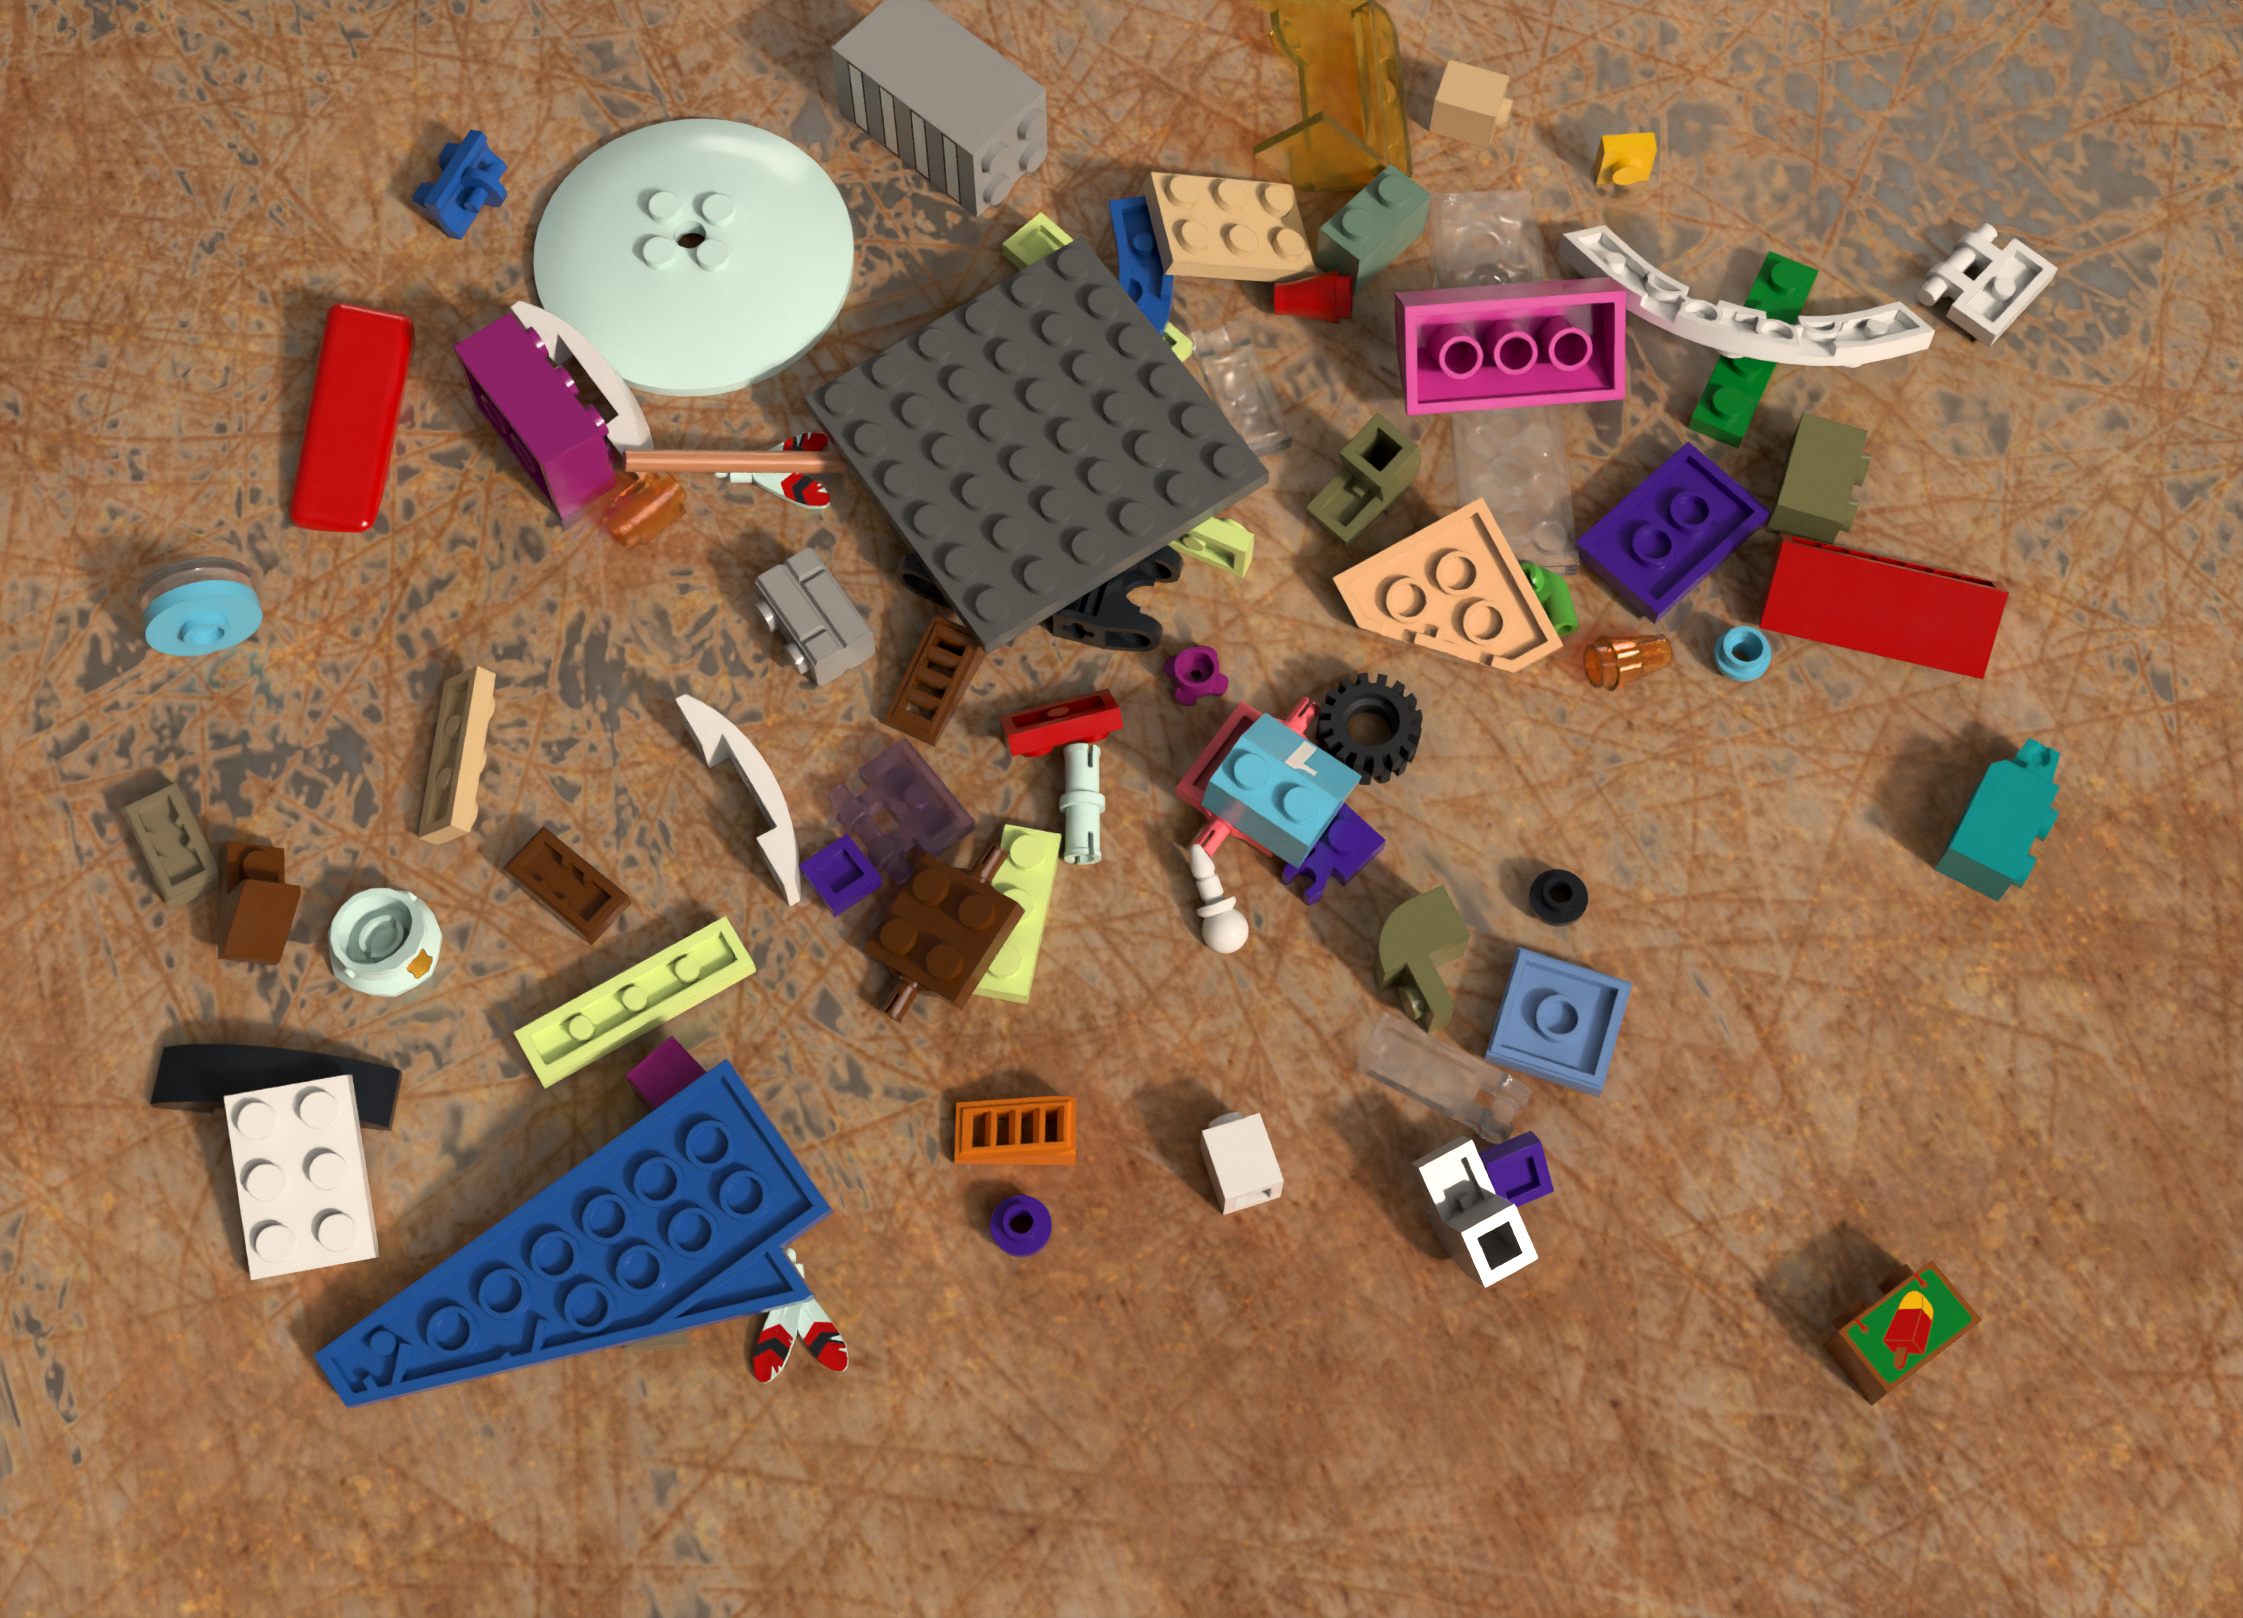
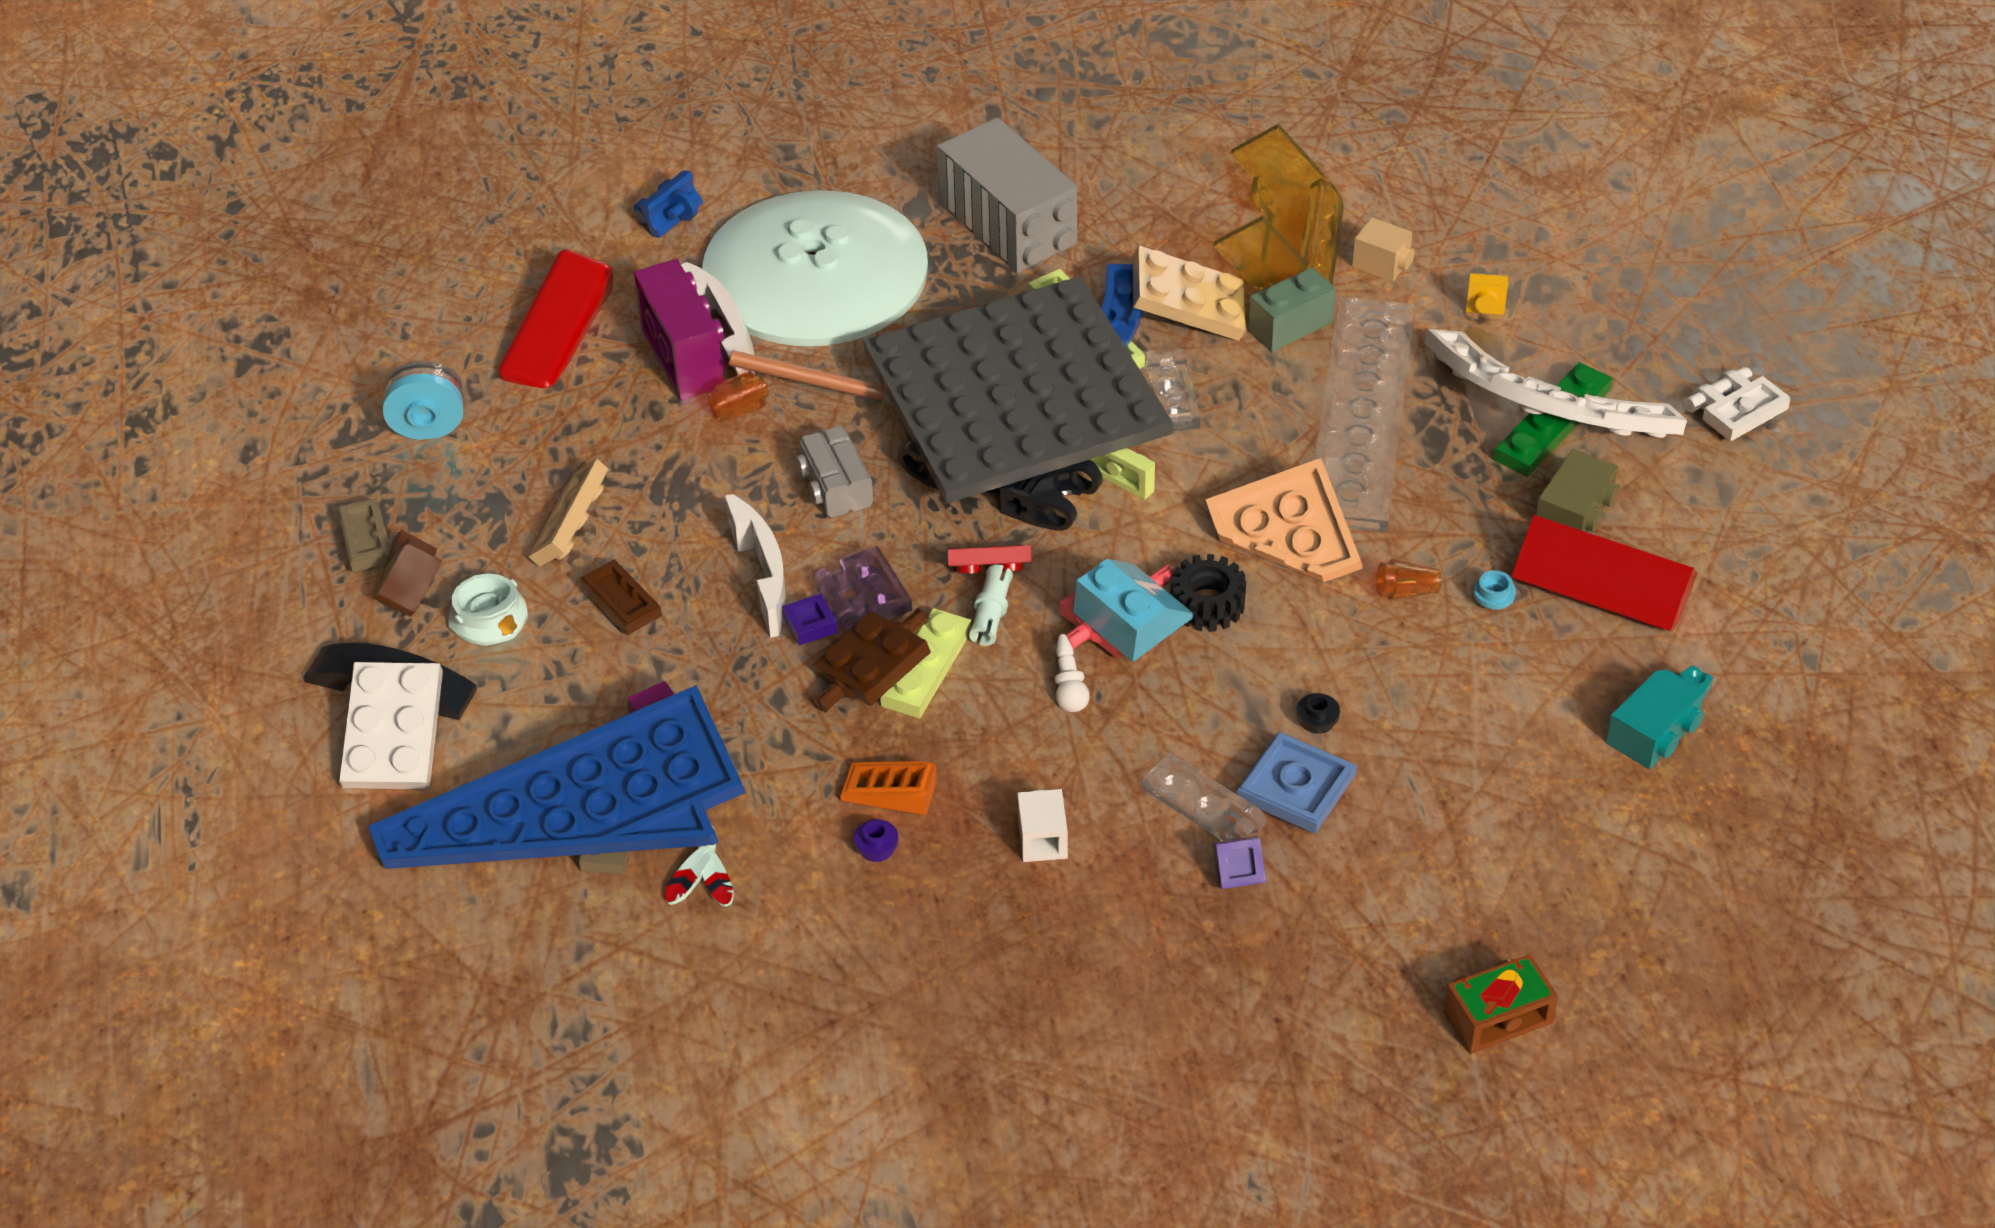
camera: 15 degrees right, 20 degrees down
yellowish green plate [513,916,757,1089] -> none
piece [713,432,831,509] -> none
reddish brown slope [884,615,986,747] -> none
magenta plate [1164,646,1229,706] -> none
red cone [1274,270,1353,324] -> none
dark purple plate [1281,802,1386,906] -> none
olive brick [1306,412,1421,549] -> none
olive brick [1374,885,1470,1034] -> none
dark pink slope [1394,277,1626,416] -> none
light grey brick [1410,1135,1538,1288] -> none
bright green arm [1520,562,1579,637] -> none
dark purple plate [1573,441,1771,625] -> none

